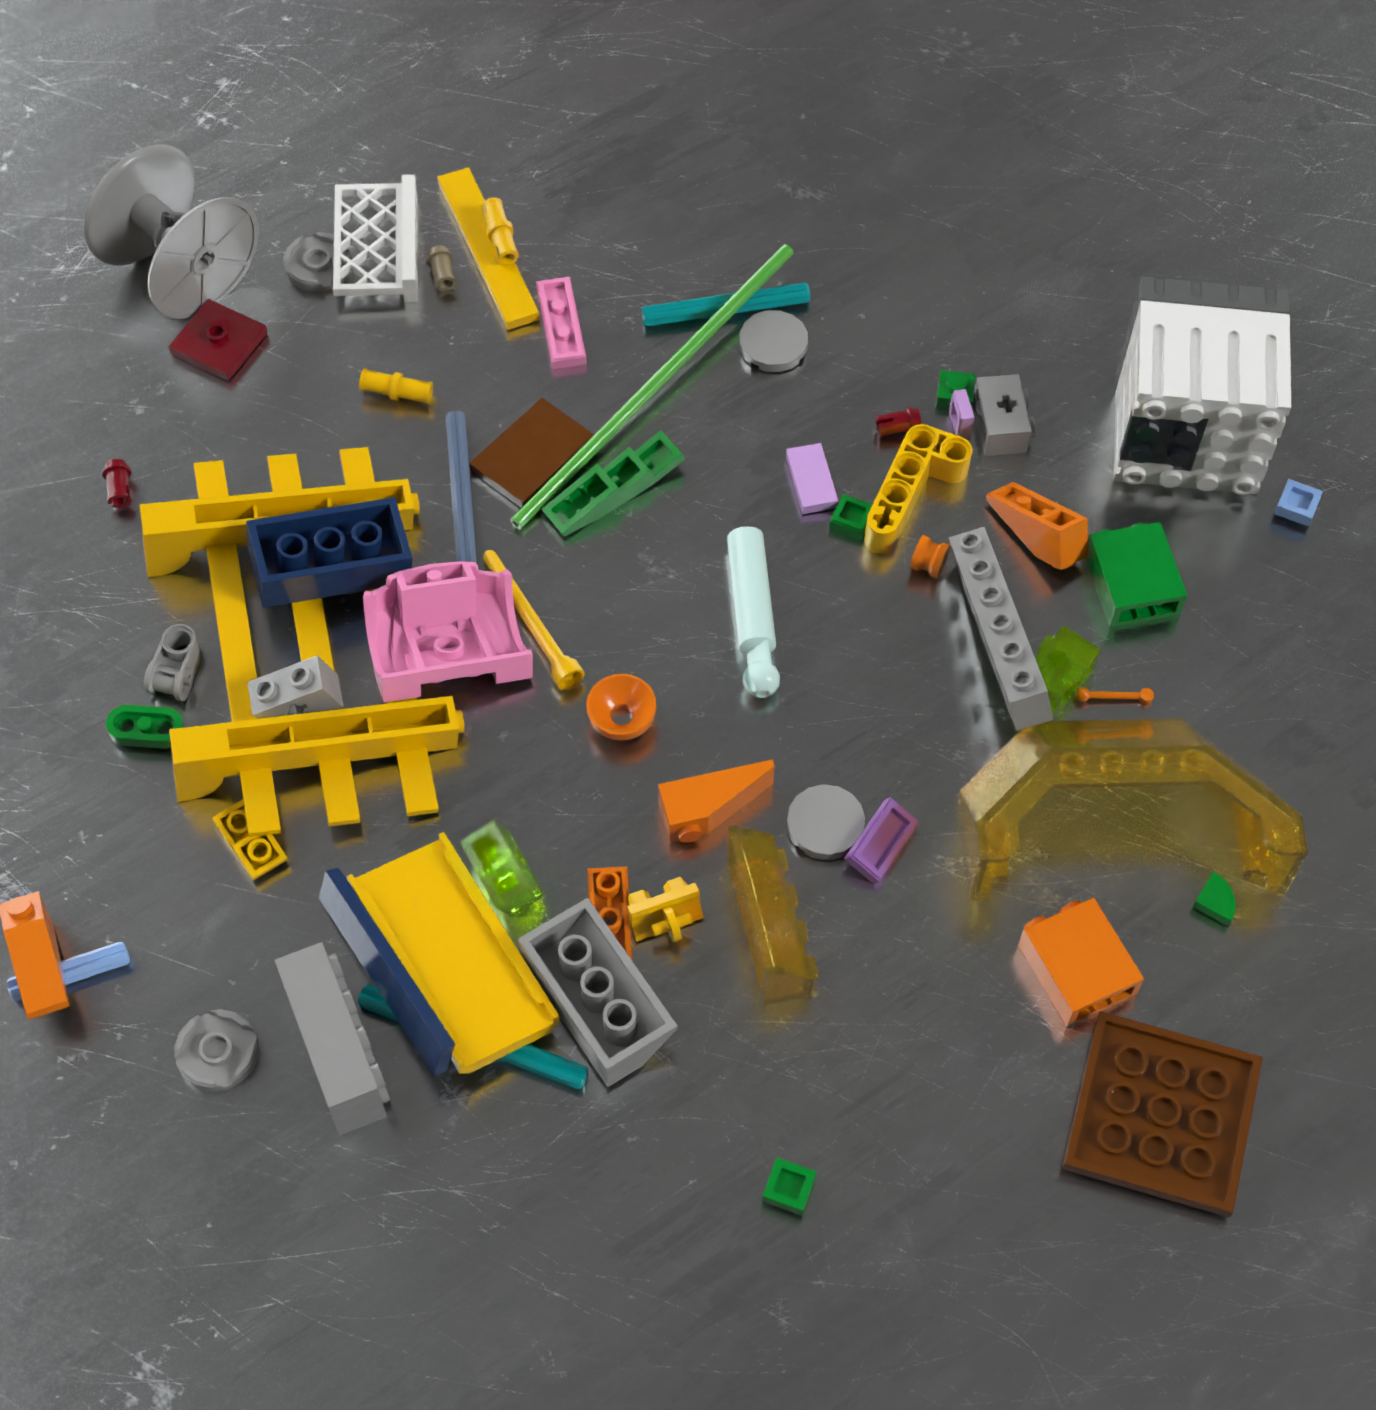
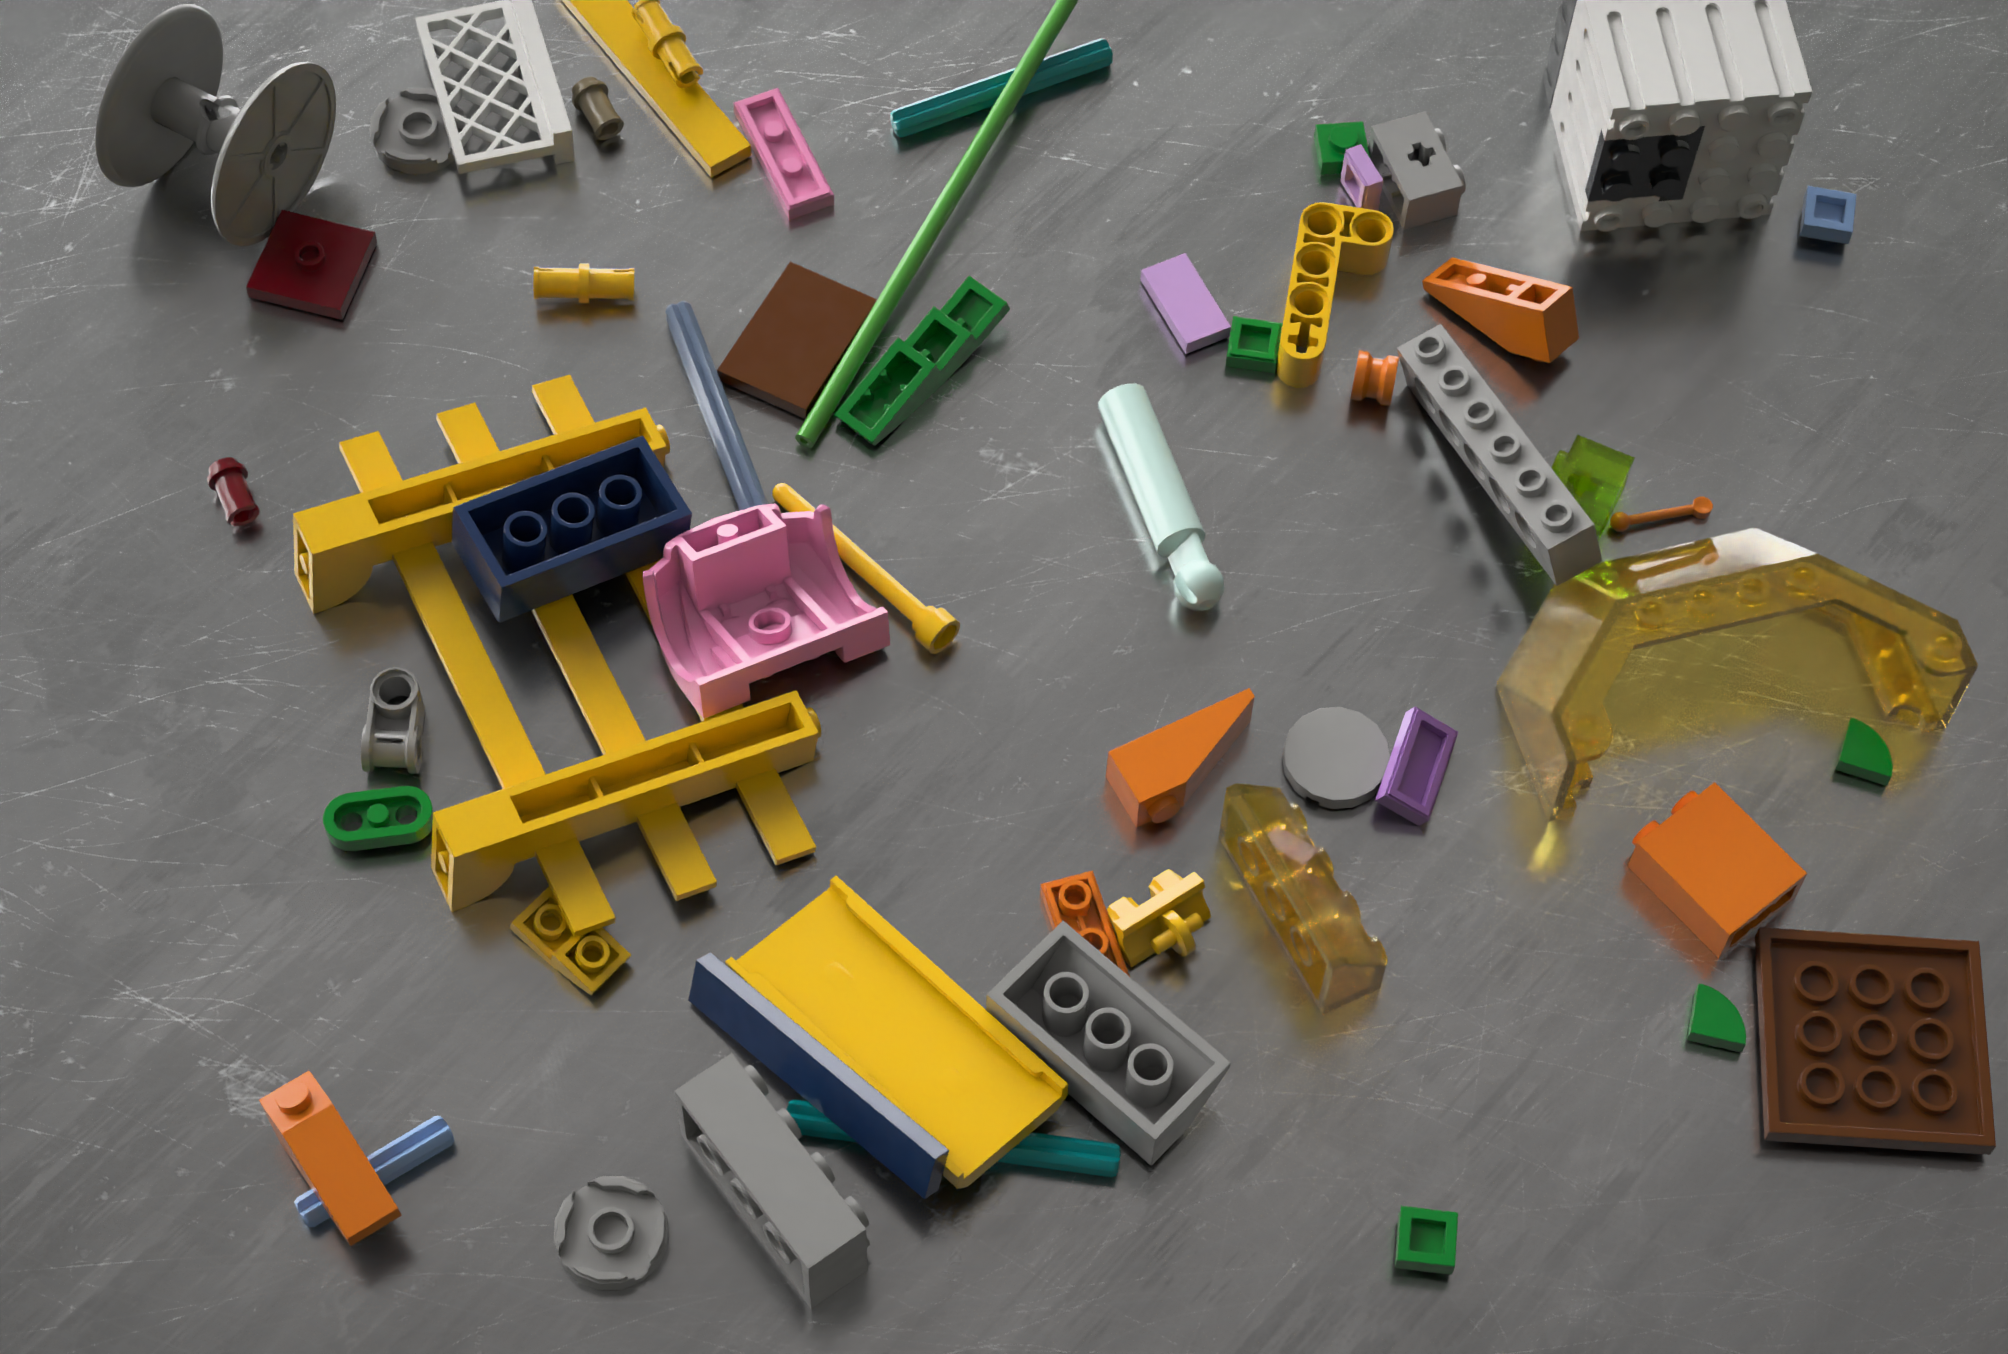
camera: 15 degrees left, 0 degrees up
light grey brick [248,656,344,719] -> none
clear neon green brick [460,820,546,917] -> none
orange piece [586,674,657,740] -> none
light grey tile [739,310,808,372] -> none
dark red pin [875,405,922,438] -> none
green brick [1085,522,1188,628] -> none
none -> green tile [1687,983,1746,1053]

